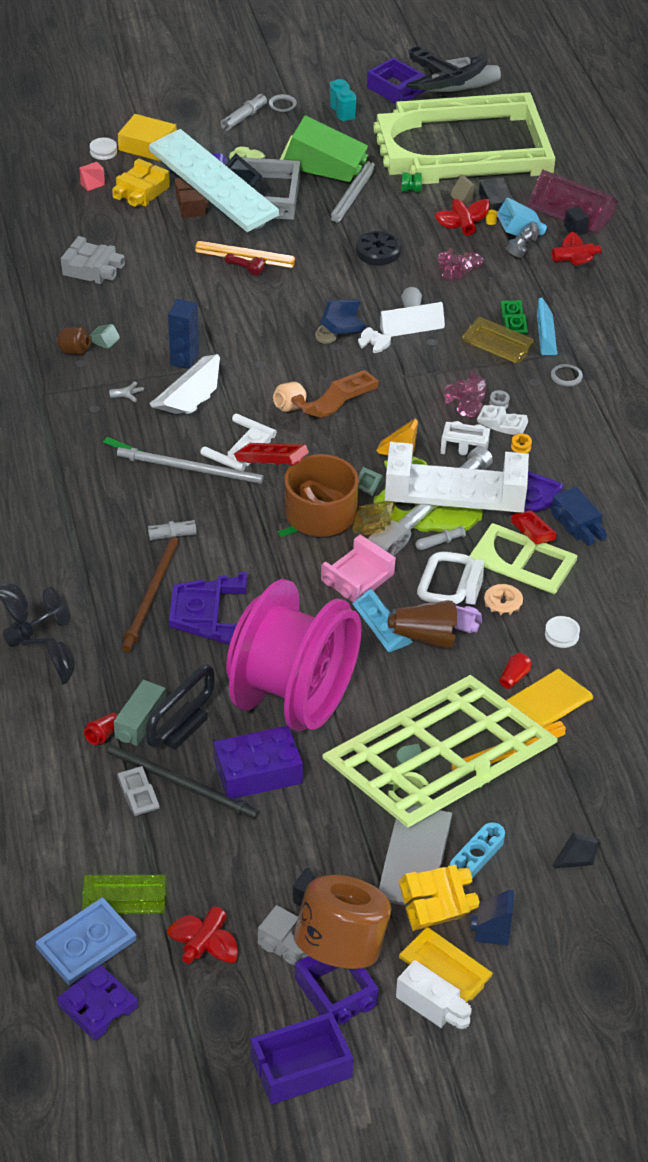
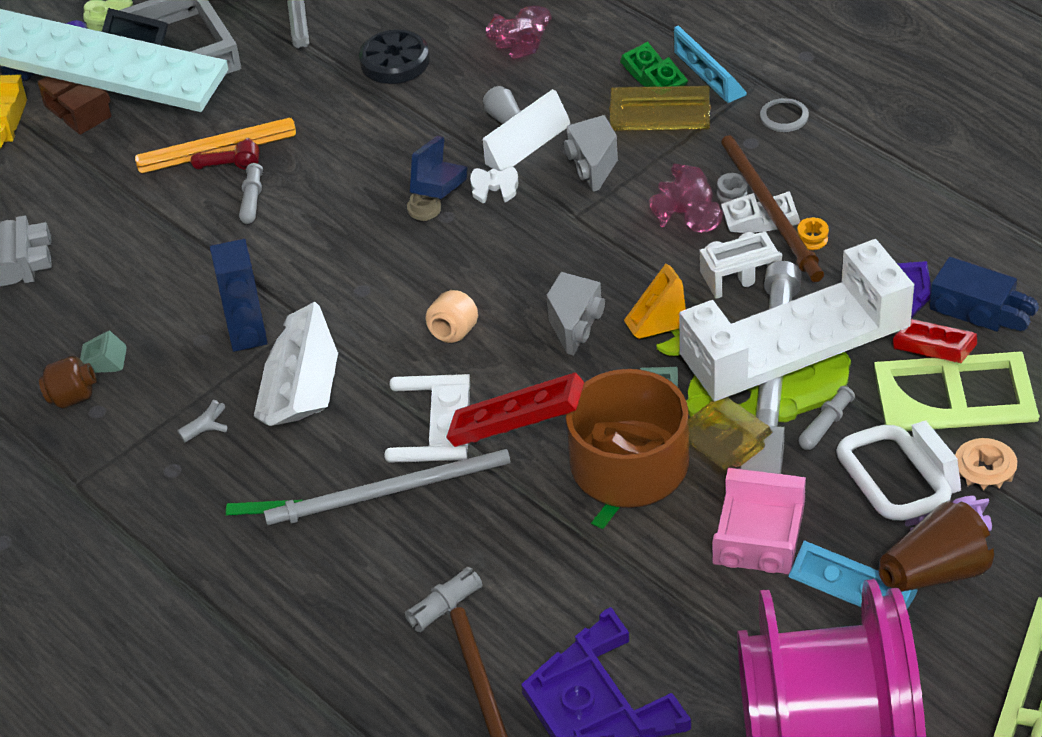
camera: 25 degrees left, 0 degrees up
dark orange piece [291,370,379,418] -> none
none -> light grey piece [239,163,263,224]
none -> light grey slope [547,272,605,356]
none -> light grey slope [564,115,618,192]
none -> reddish brown bar [721,135,824,282]

